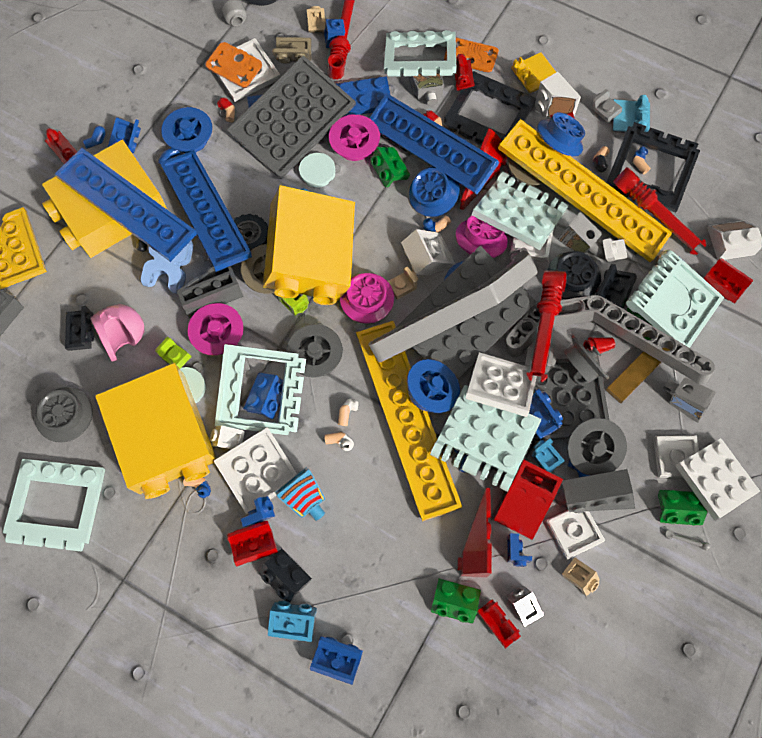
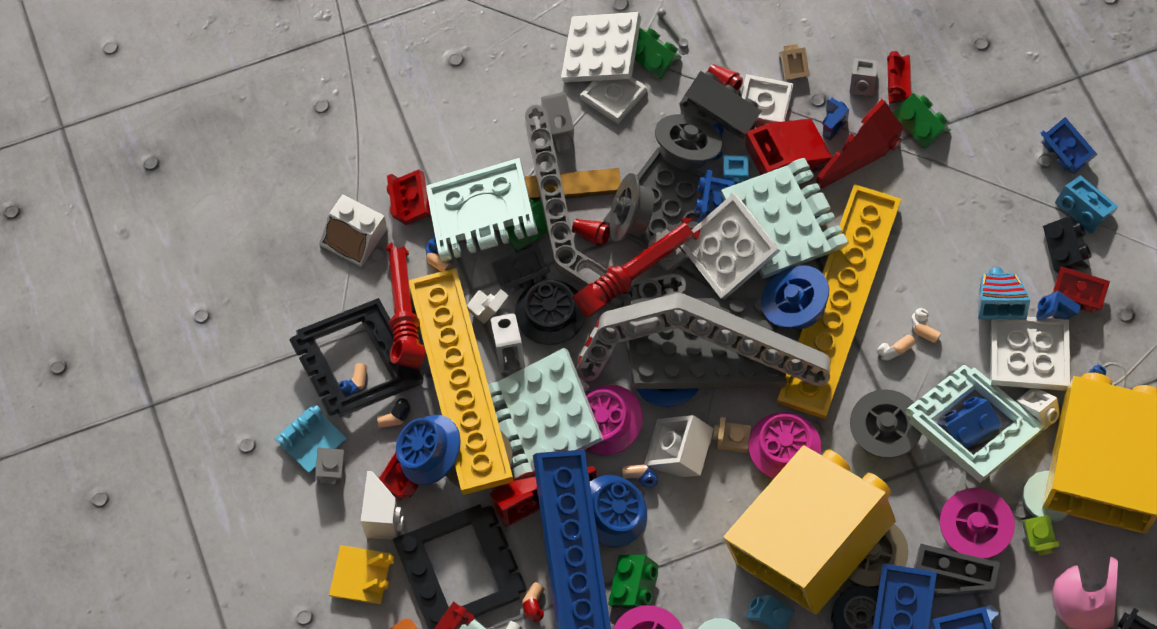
camera: 140 degrees left, 5 degrees down
none -> red cone [708,64,743,91]

